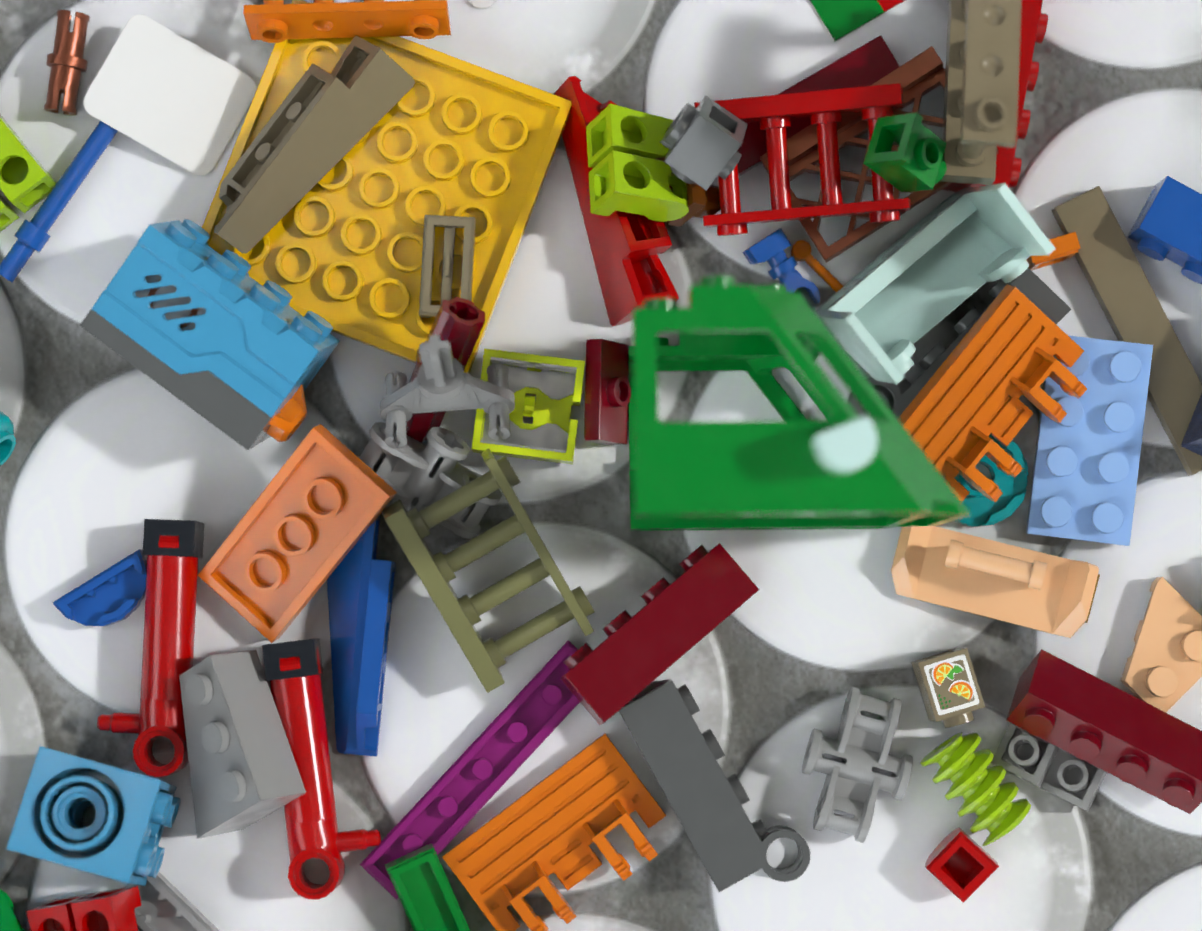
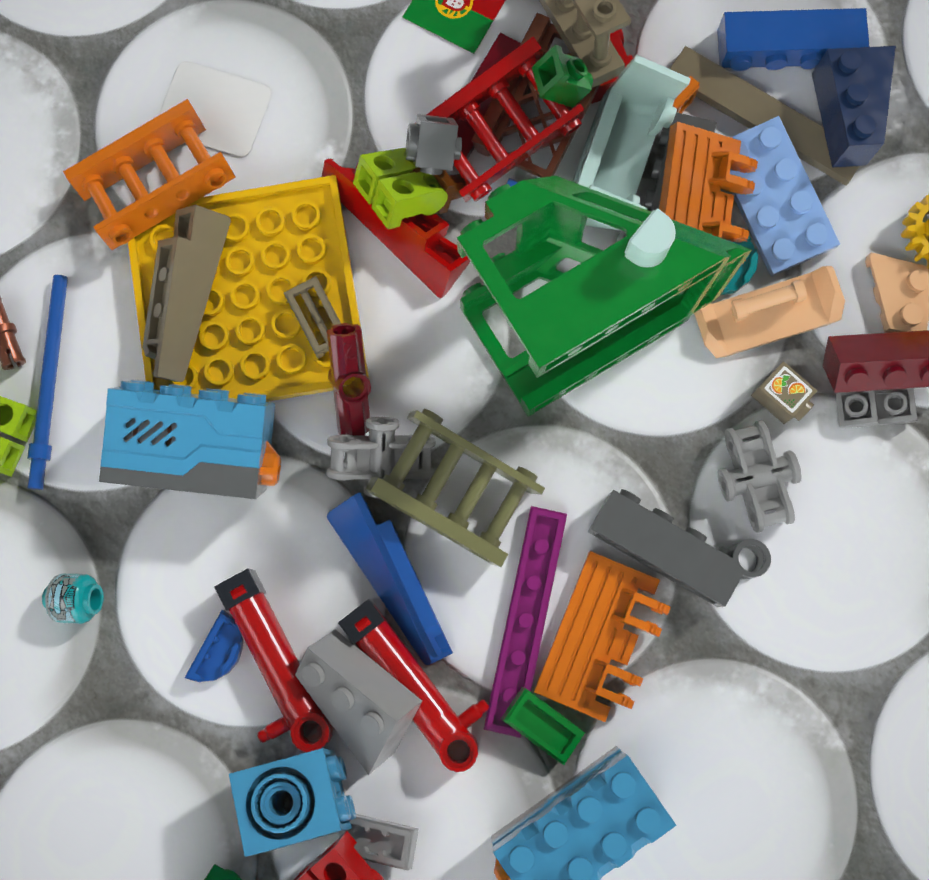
camera: 25 degrees left, 5 degrees down
white sticker [83,15,257,176] -> none
orange plate [197,424,397,643] -> none
light grey axle [380,335,515,448] -> none
piece [471,349,585,465] -> none
dark red brick [560,543,759,725] -> none
dark red plate [584,339,631,445] -> none
lime piece [920,732,1031,846] -> none
red brick [925,827,999,903] -> none

